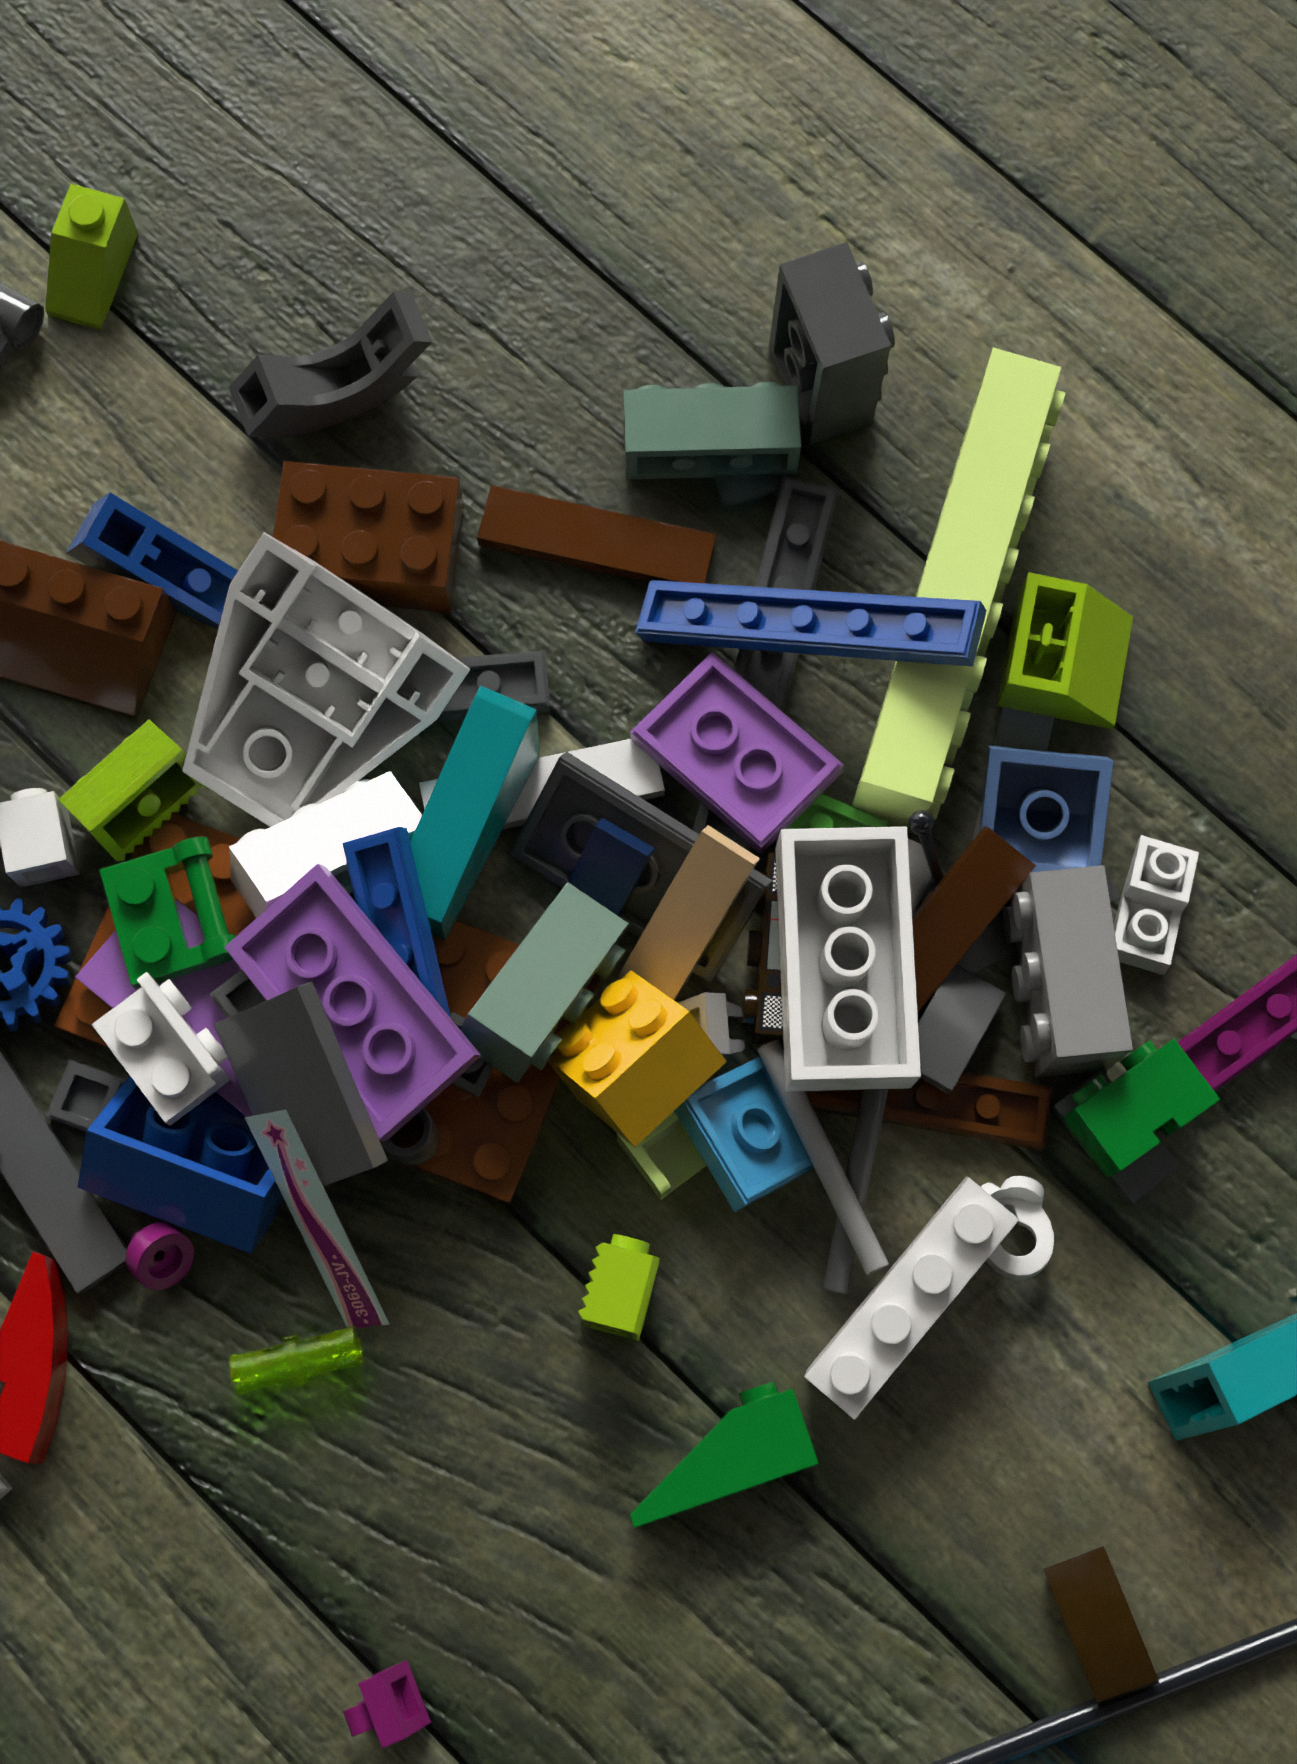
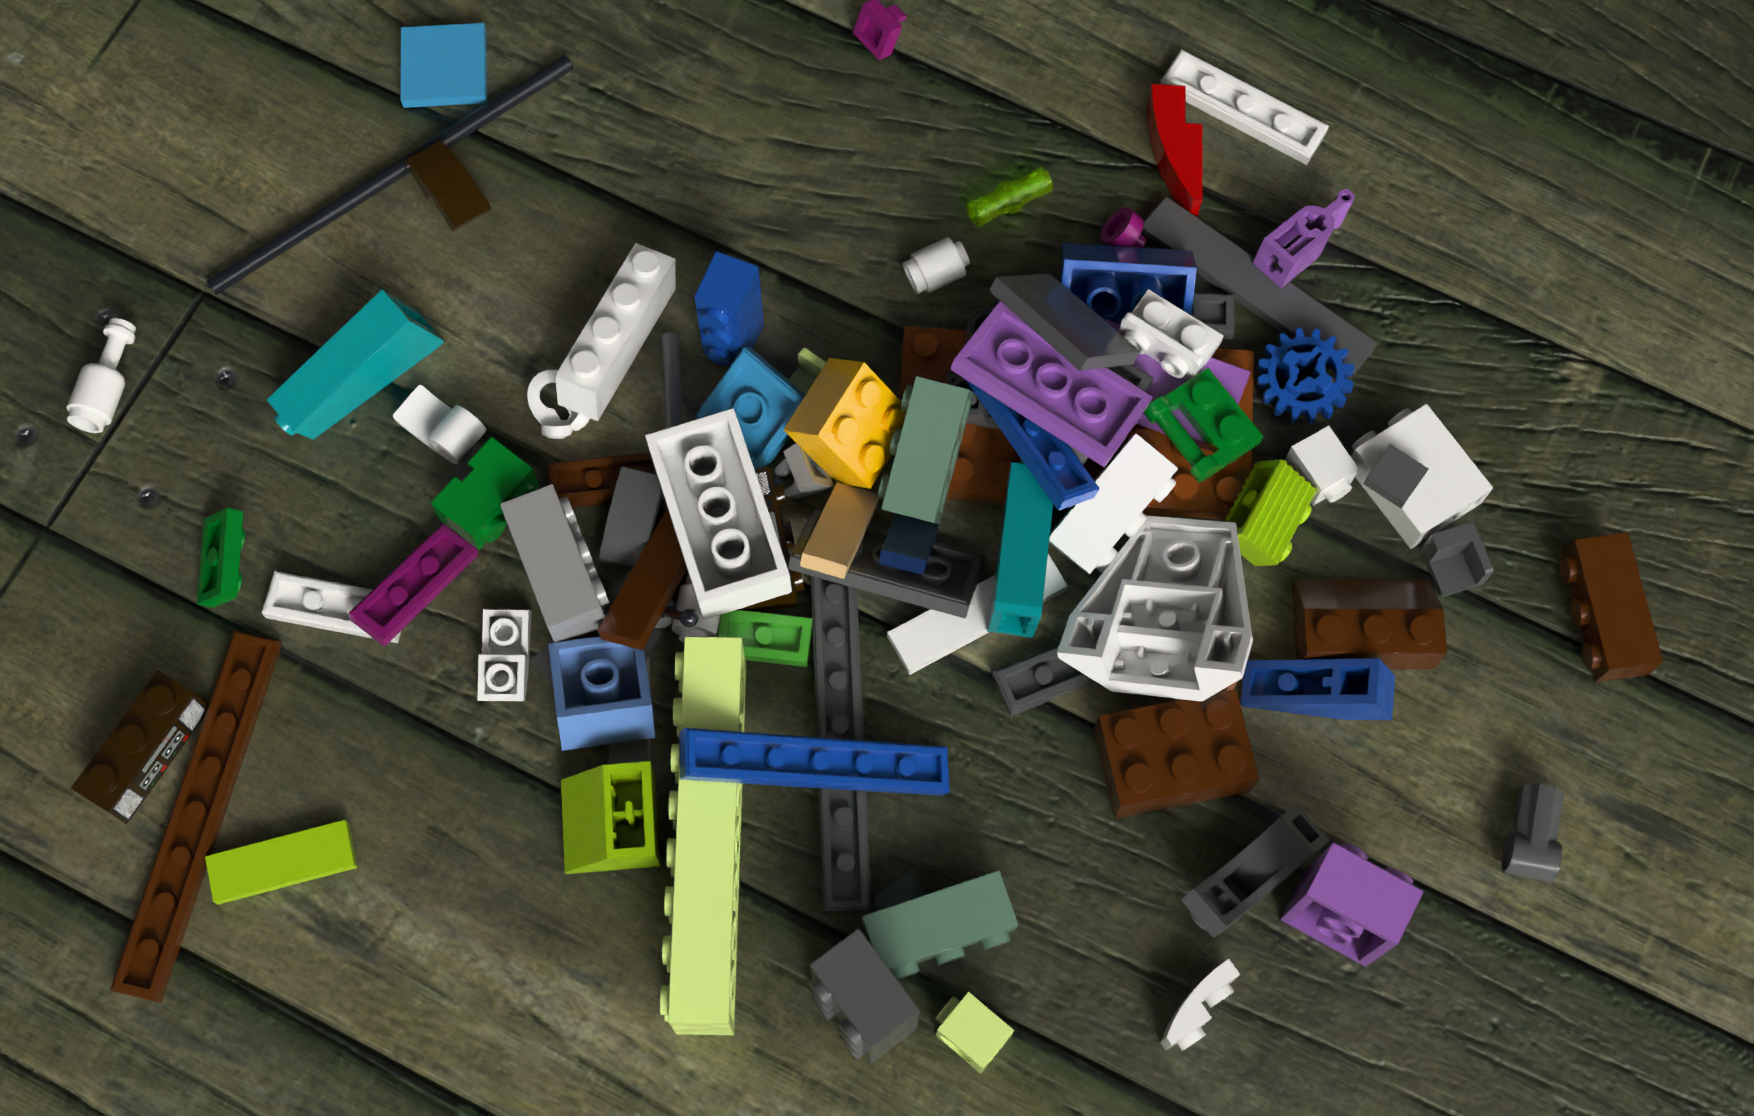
camera: 165 degrees right, 5 degrees down
lime slope [45,183,138,330] -> none
sticker [245,1110,390,1329] -> none
reddish brown tile [477,485,716,584] -> none
lime brick [578,1234,660,1341] -> none
medium lavender tile [630,652,844,854] -> none
green slope [630,1381,819,1528] -> none
light grey bar [757,1039,889,1275] -> none
none -> white panel [393,385,486,465]
none -> blue brick [694,251,764,367]
none -> white brick [902,237,970,294]
none -> yellowish green brick [935,992,1014,1074]
none -> white slope [1160,959,1240,1051]
none -> medium lavender brick [1280,842,1424,967]

